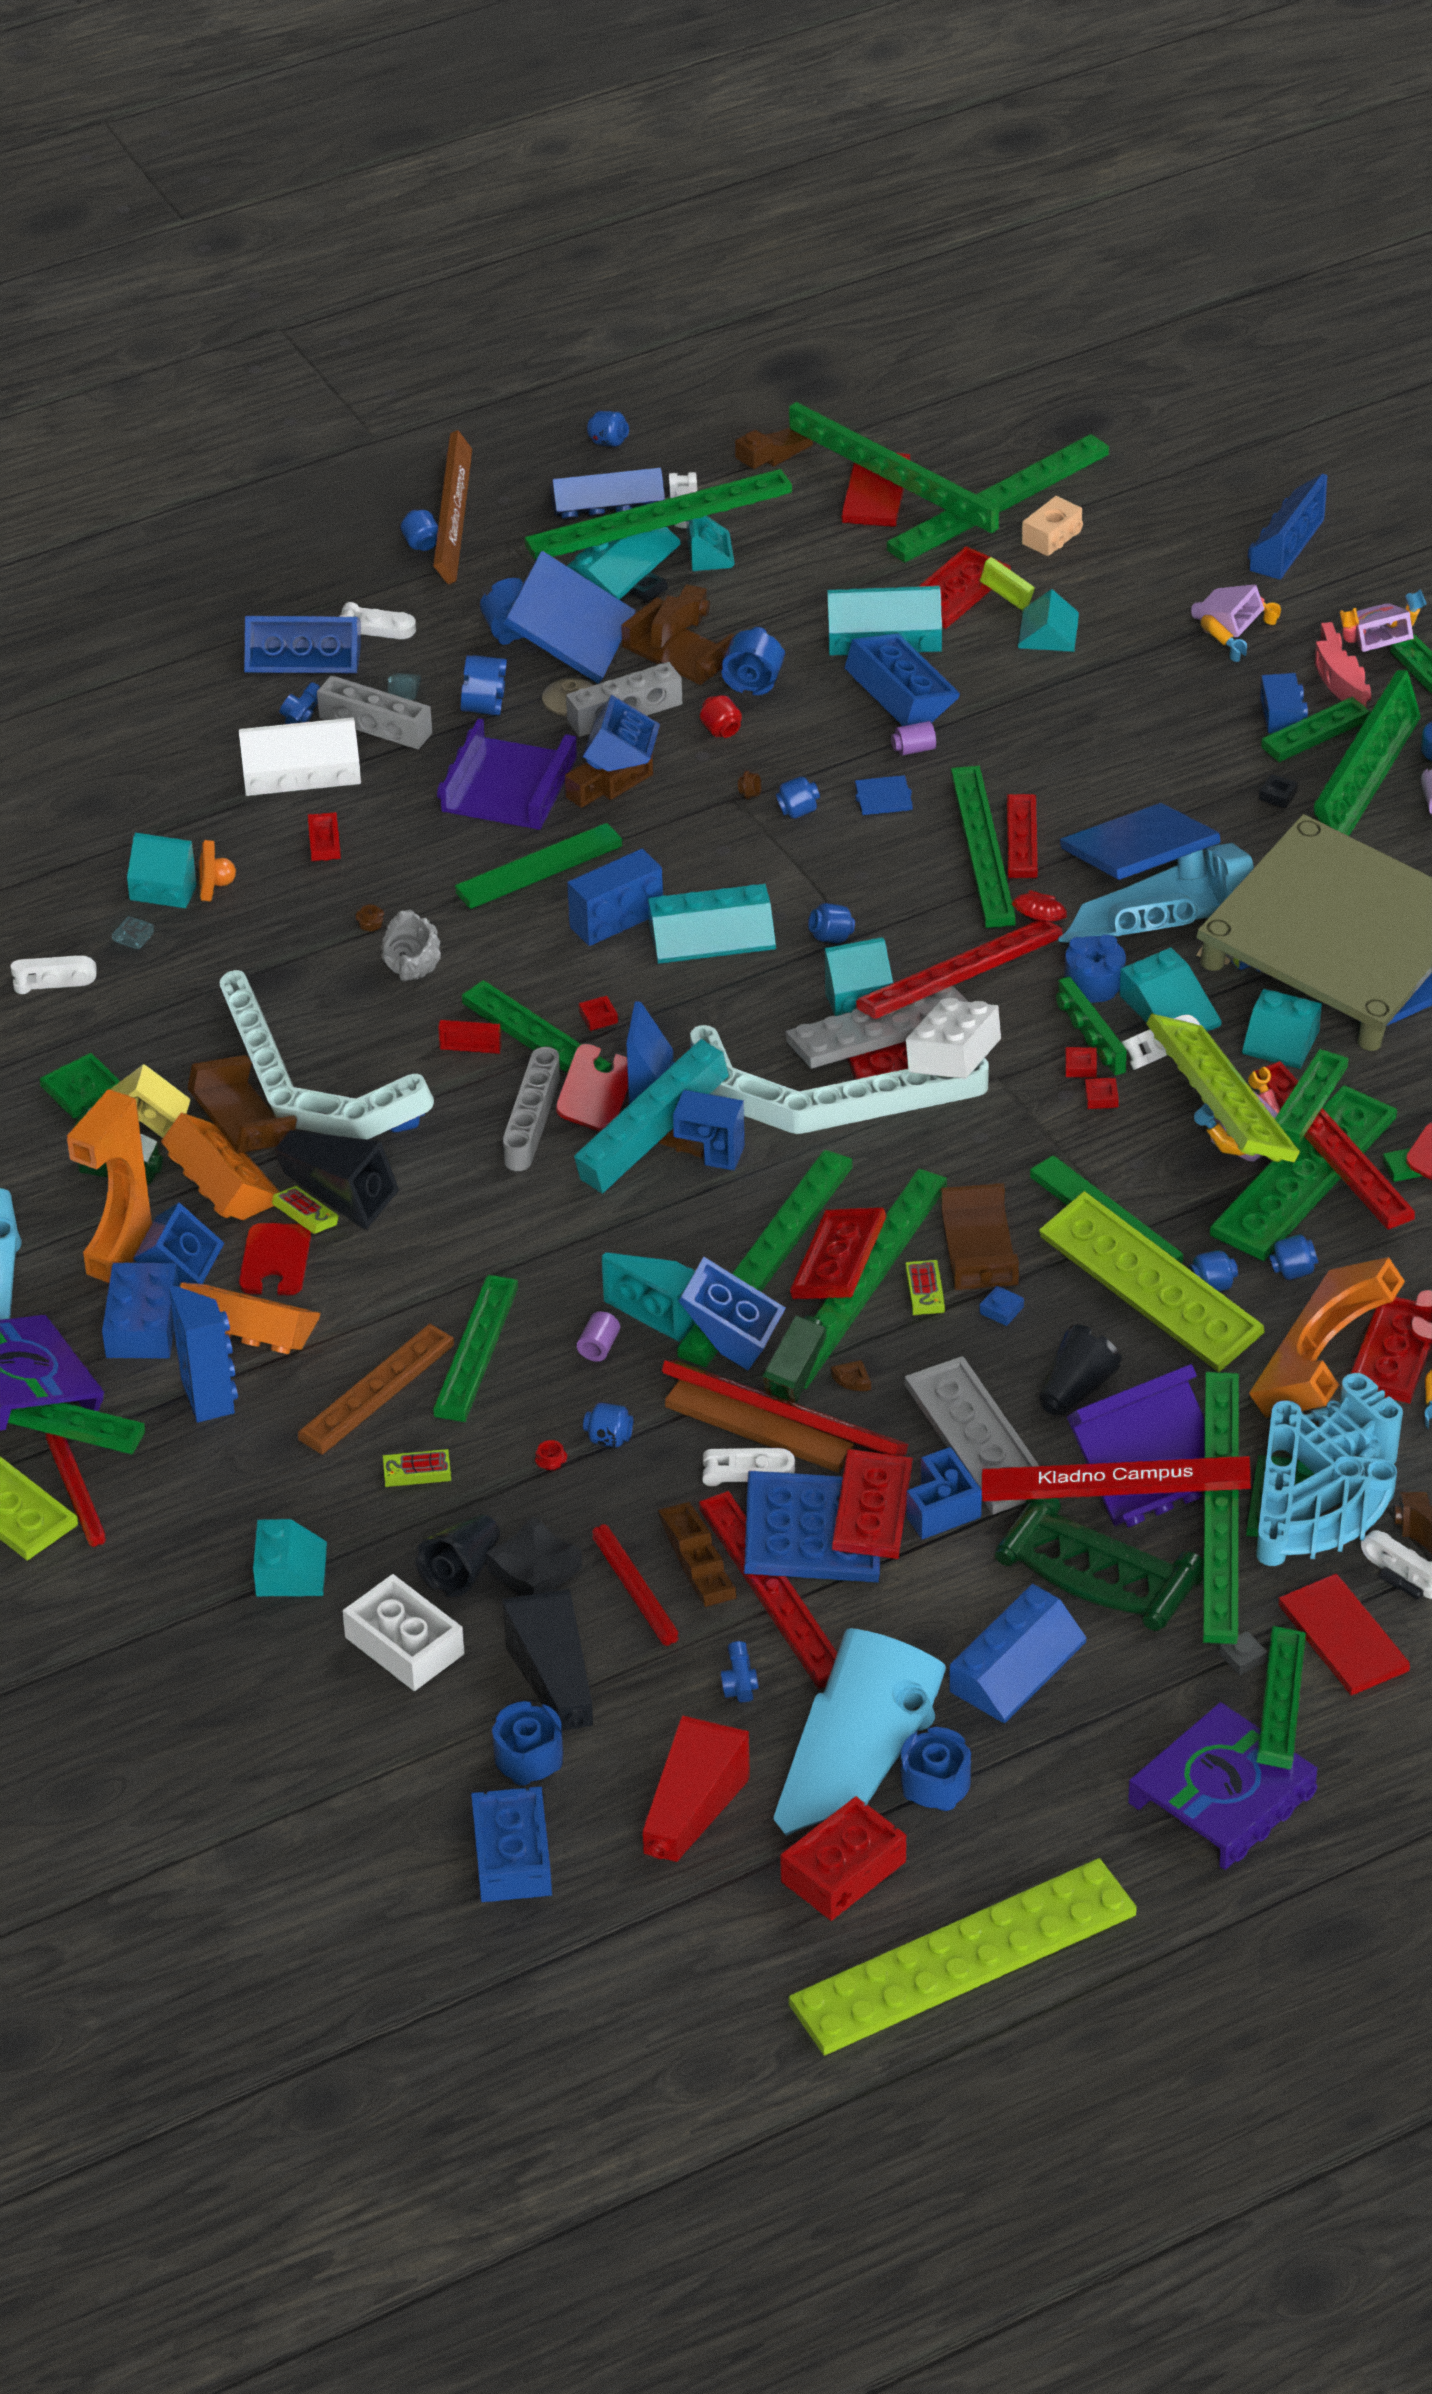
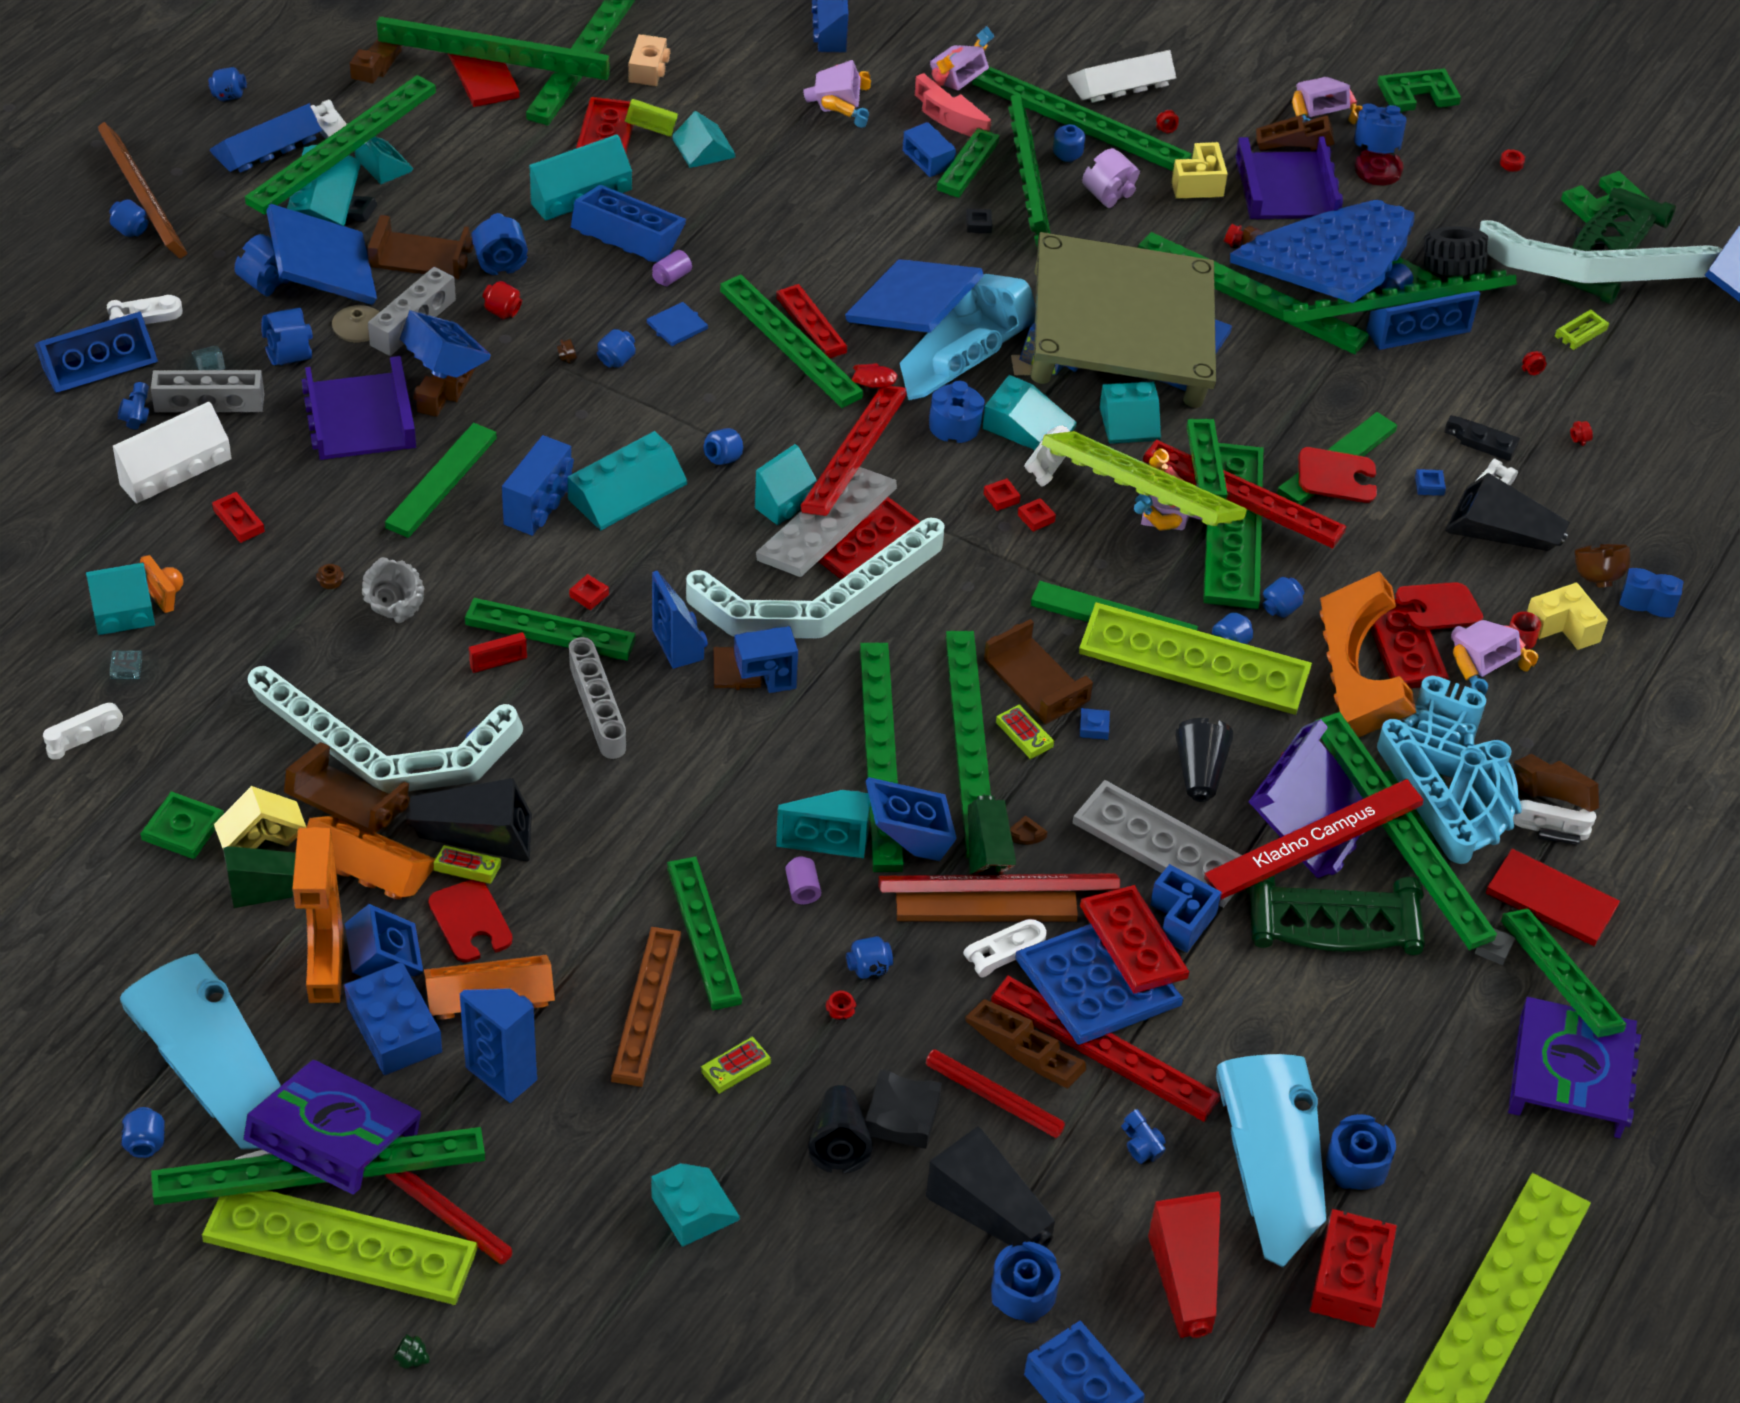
camera: 35 degrees left, 5 degrees up
white brick [343,1574,464,1691] -> none
piece [556,1044,629,1132] -> none
teal brick [574,1039,729,1194] -> none
reddish brown slope [650,584,710,649] -> none
red tile [790,1207,887,1299] -> none
white brick [906,998,1001,1079] -> none
blue slope [949,1583,1087,1724] -> none
green plate [1056,976,1127,1076] -> none

